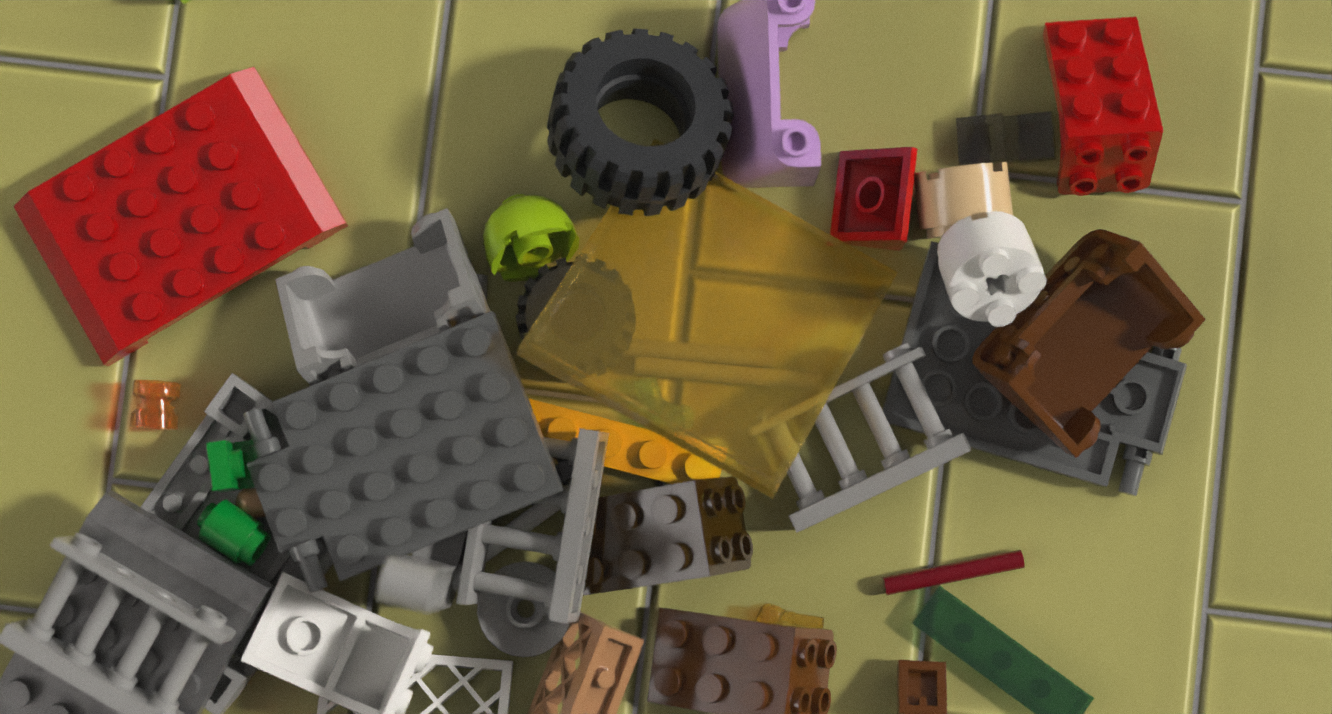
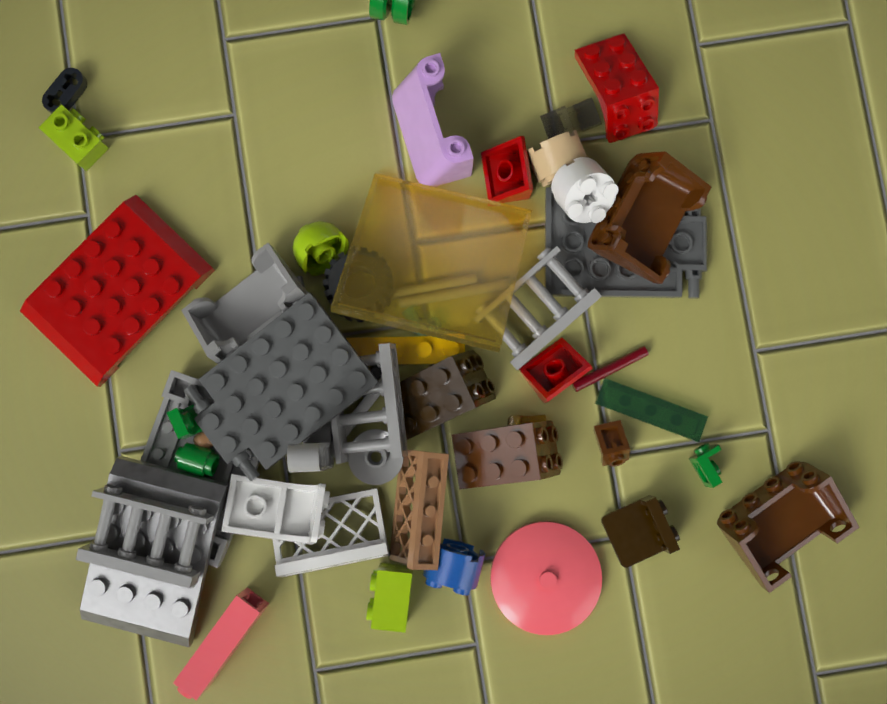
camera: 25 degrees left, 0 degrees up
clear orange wheel [130,380,181,430] -> none
black tyre [547,29,734,216] -> none
none -> red slope [519,338,593,403]

